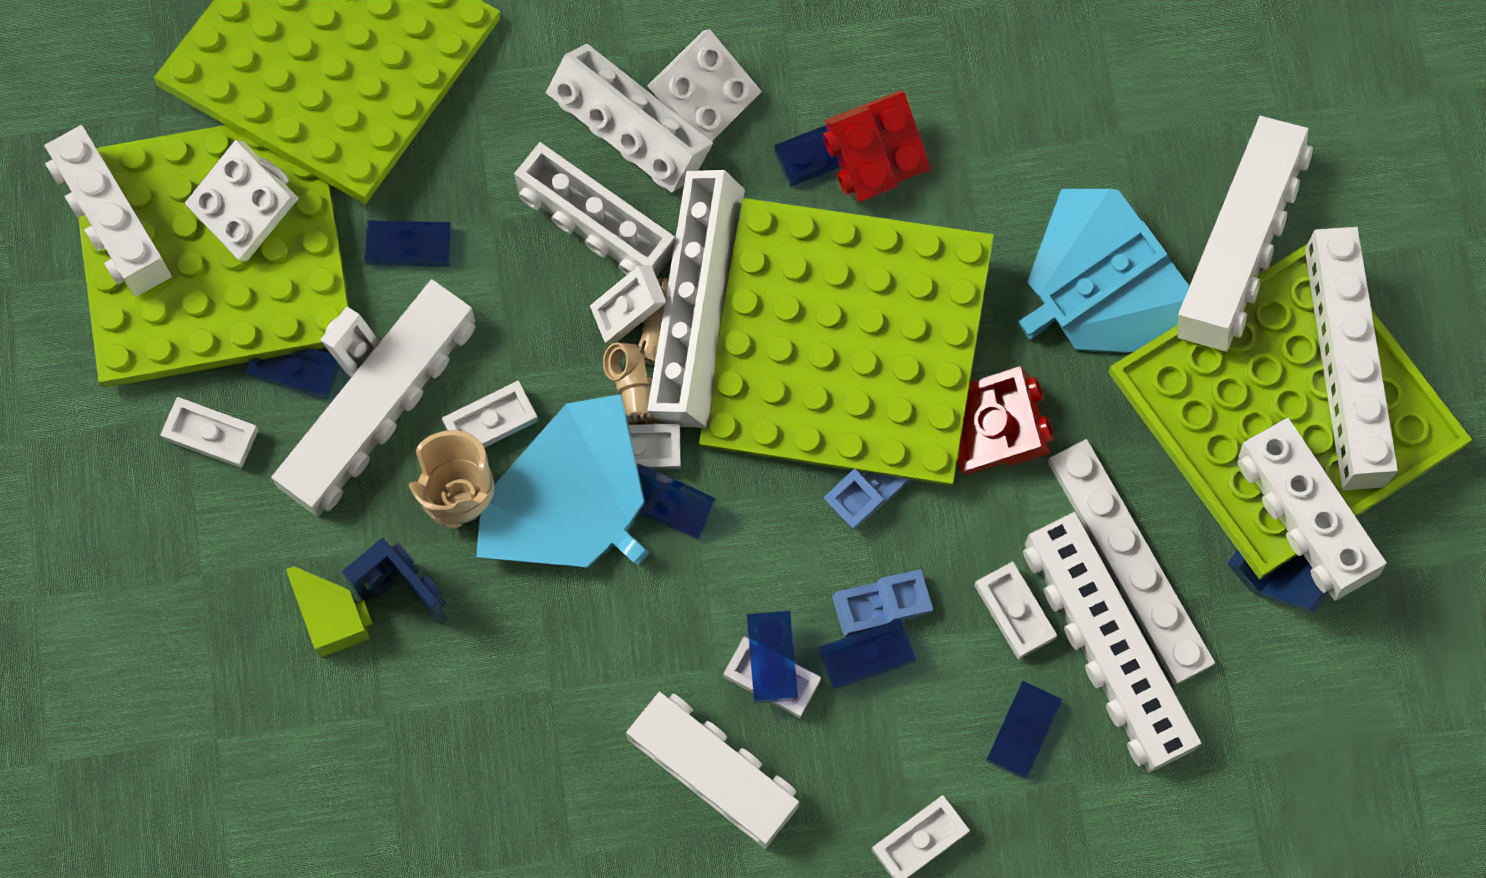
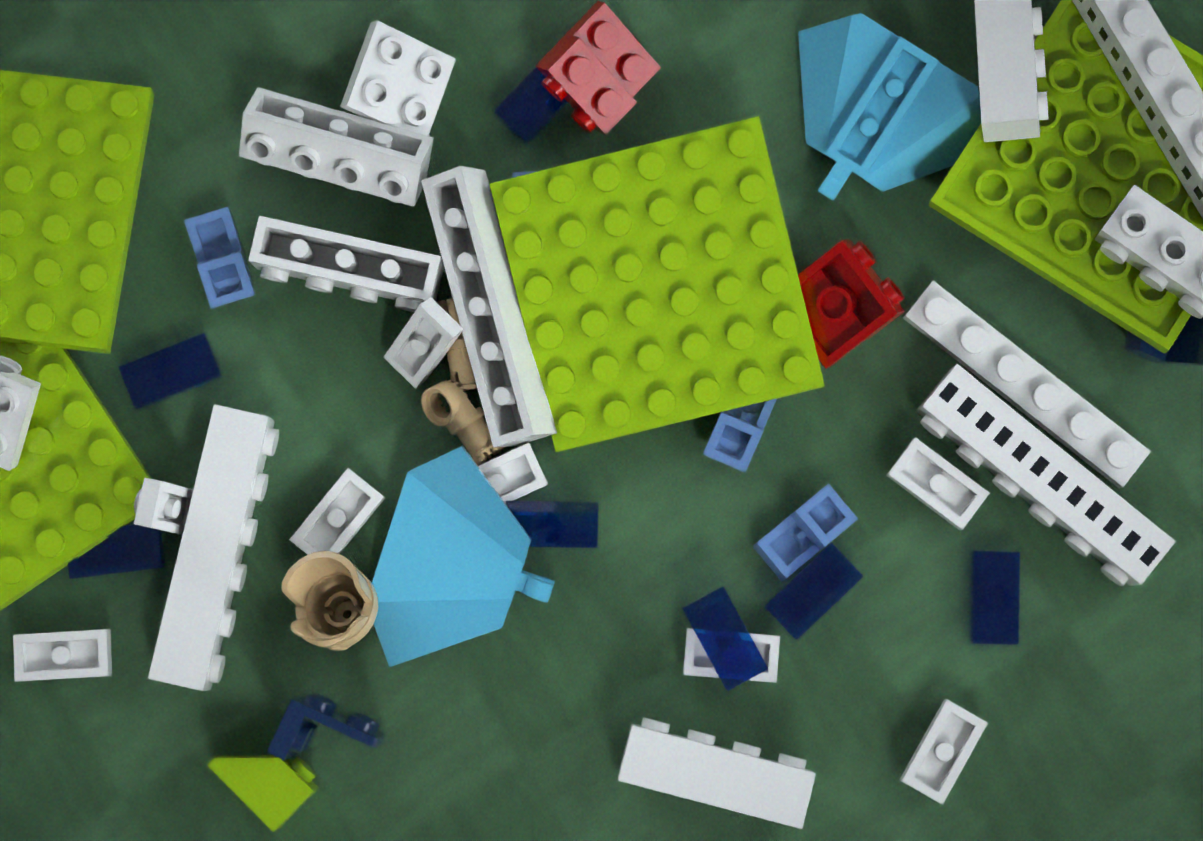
camera: 25 degrees left, 10 degrees up
none -> medium blue slope [184,206,256,309]

